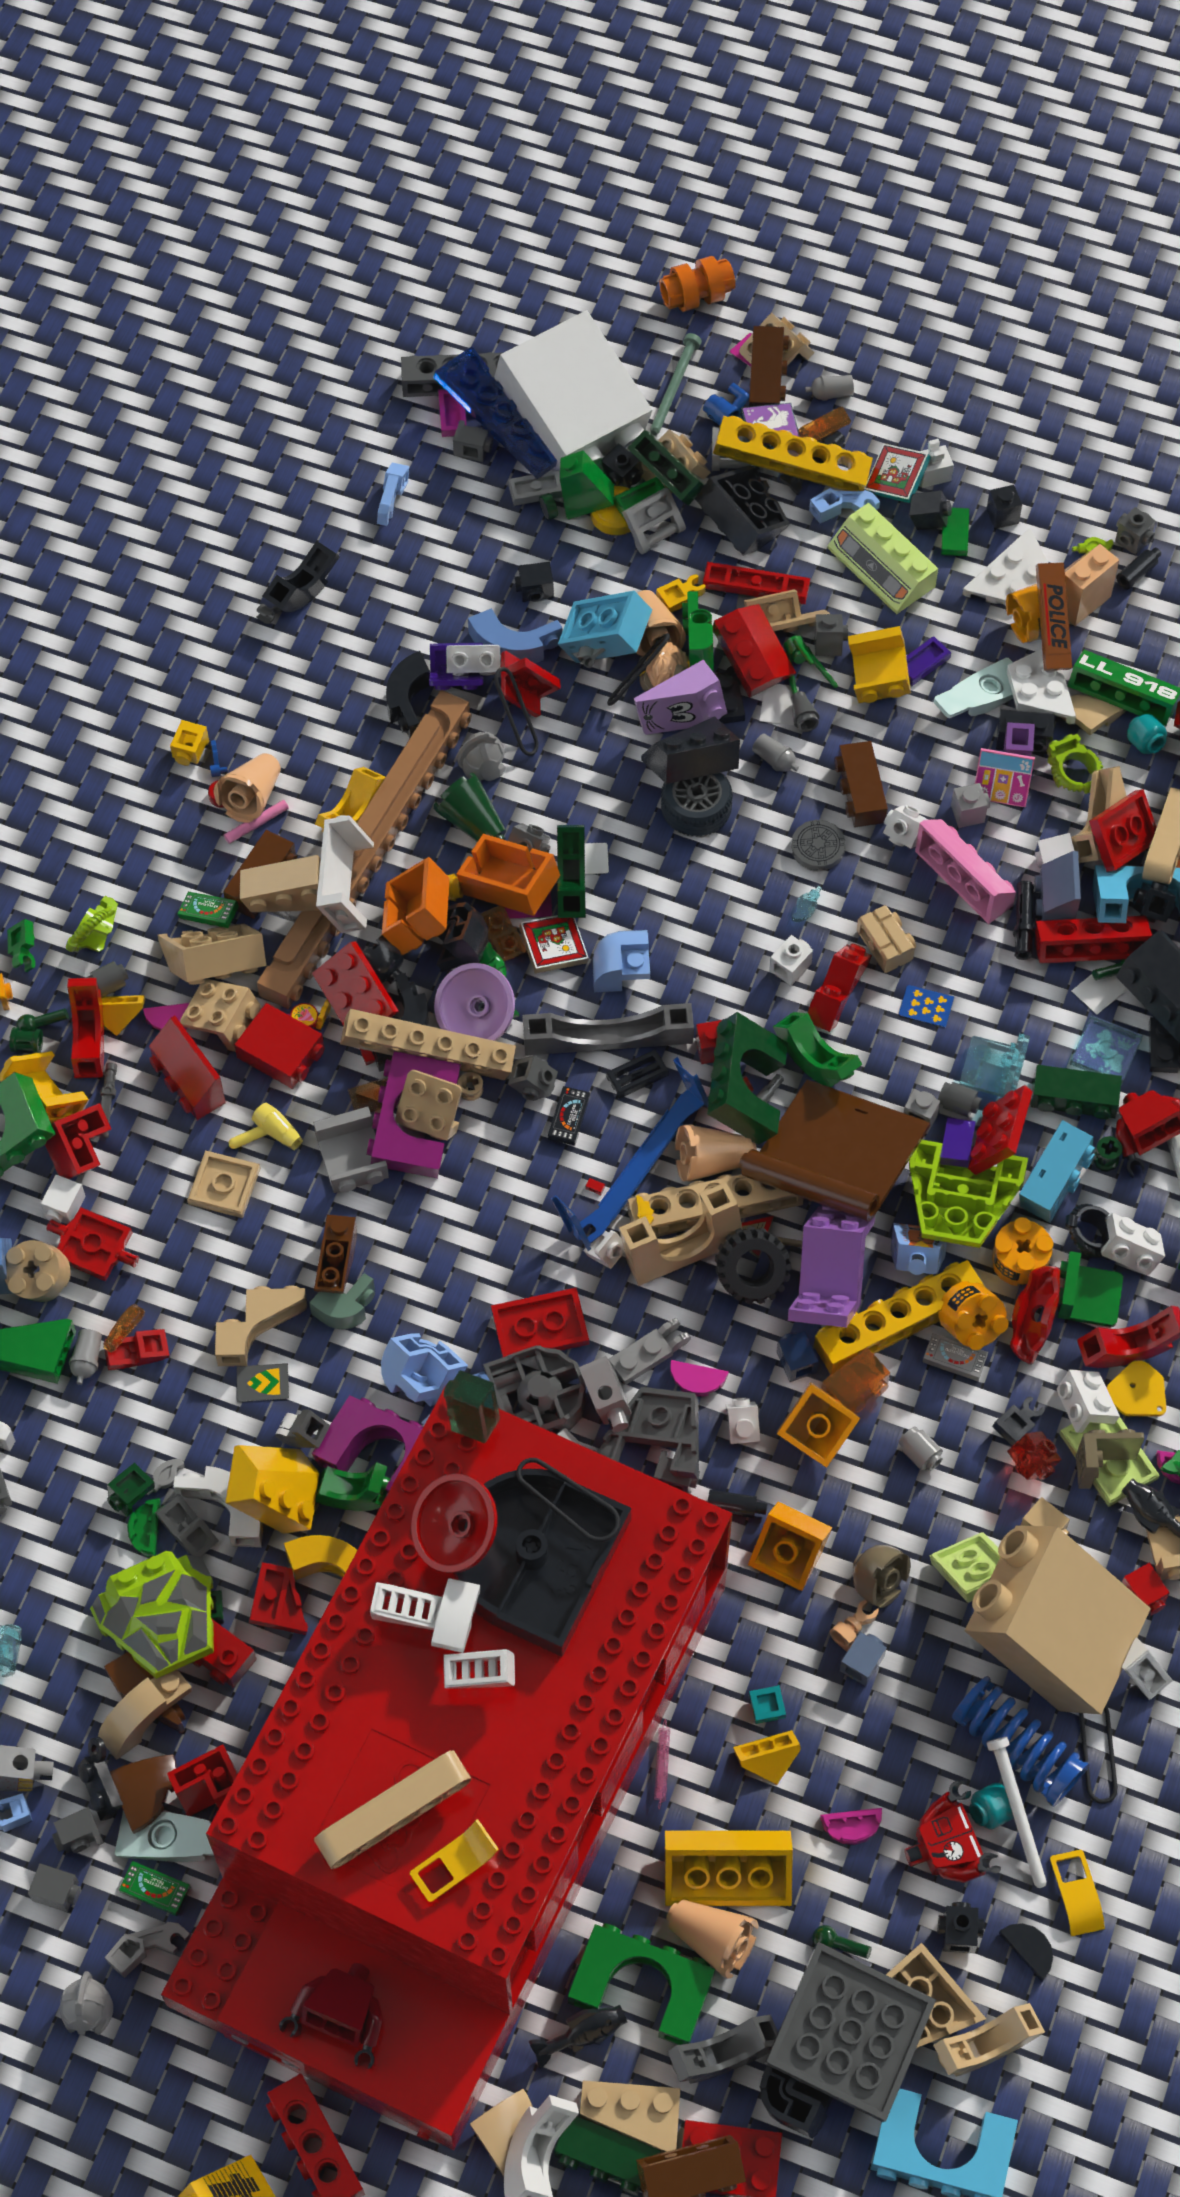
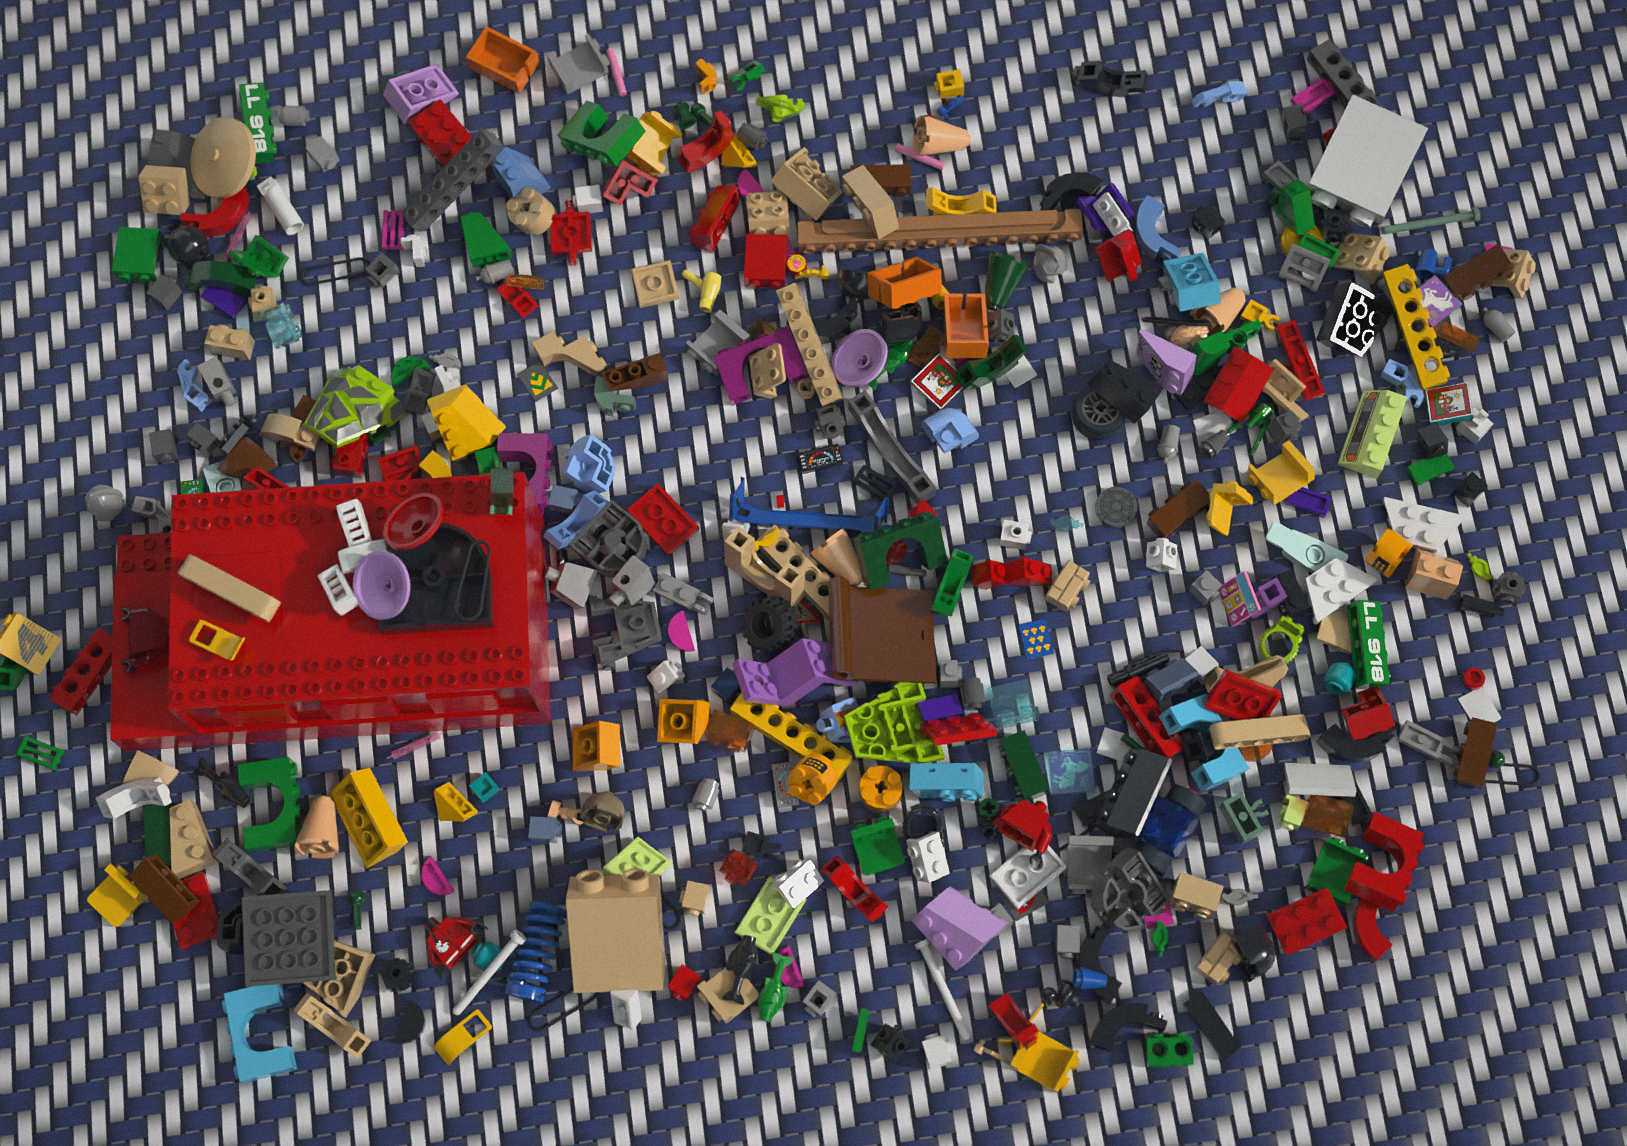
camera: 65 degrees right, 10 degrees up
dark grey piece [100,1062,117,1138] -> none
dark green bracket [107,1462,155,1517] -> none
green tile [177,891,239,928] -> none
dark grey leg [275,1409,330,1448] -> none
red plate [312,941,399,1026] -> none
white panel [316,815,374,933] -> none
clear blue wing [434,346,557,479] -> none
black piece [494,667,539,756] -> none
dark green brick [627,429,704,506] -> none
orange piece [659,256,736,312] -> none
black cylinder [708,1490,768,1518] -> none
bright pink slope [915,819,1016,924] -> none
red piece [1010,1266,1060,1365] -> none
dark orange tile [1036,562,1072,671] -> none
dark tan bracket [1076,1429,1144,1489] -> none
yellow piece [1107,1360,1166,1416] -> none
none -> lavender dish [353,551,410,619]
none -> yellow bracket [1206,481,1253,536]

